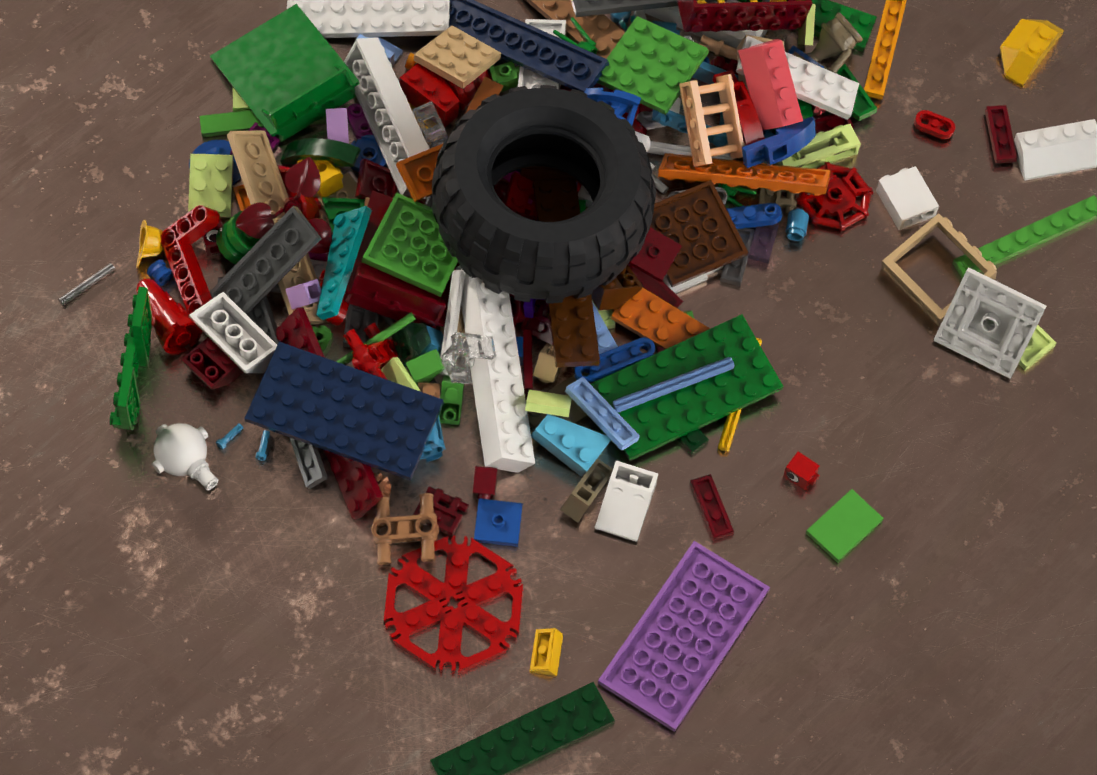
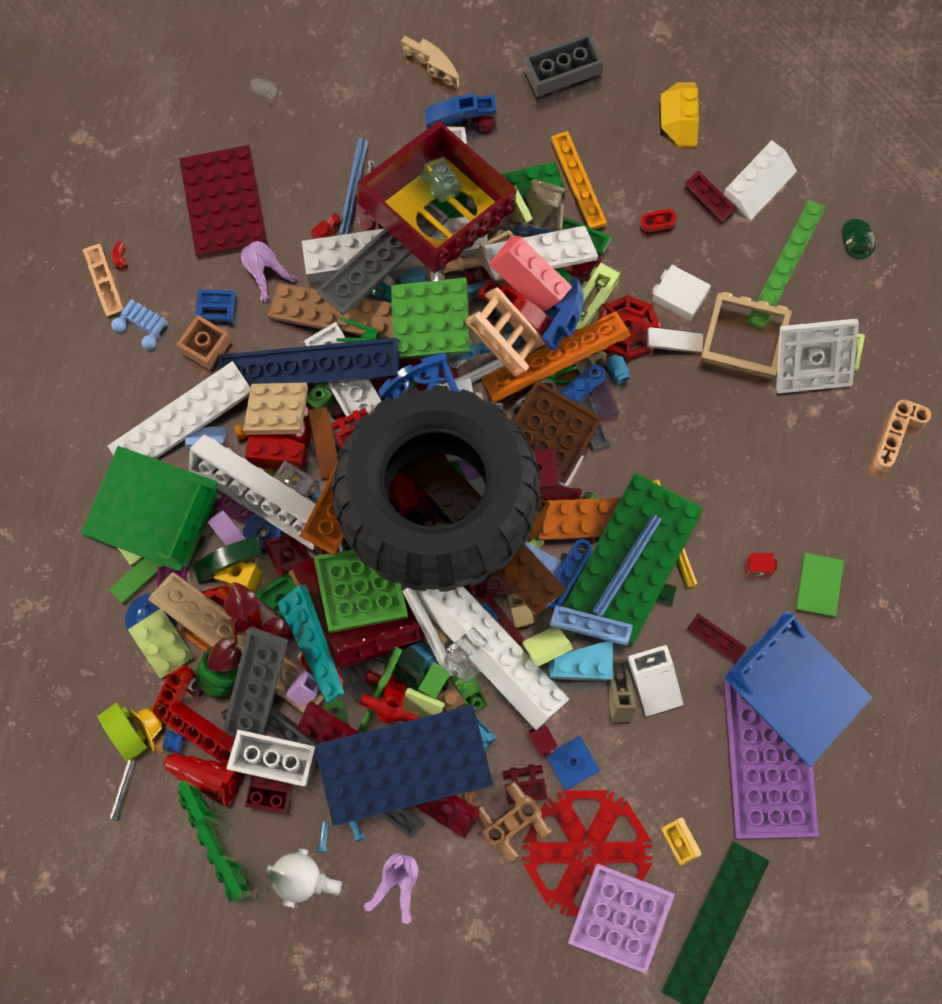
camera: 25 degrees left, 10 degrees up
none -> lime brick [97,702,147,762]
none -> lavender hair [364,853,418,925]
none -> lavender plate [568,863,675,974]
none -> white tile [647,327,703,353]
none -> door [724,610,873,767]
none -> light nougat beam [874,400,931,472]

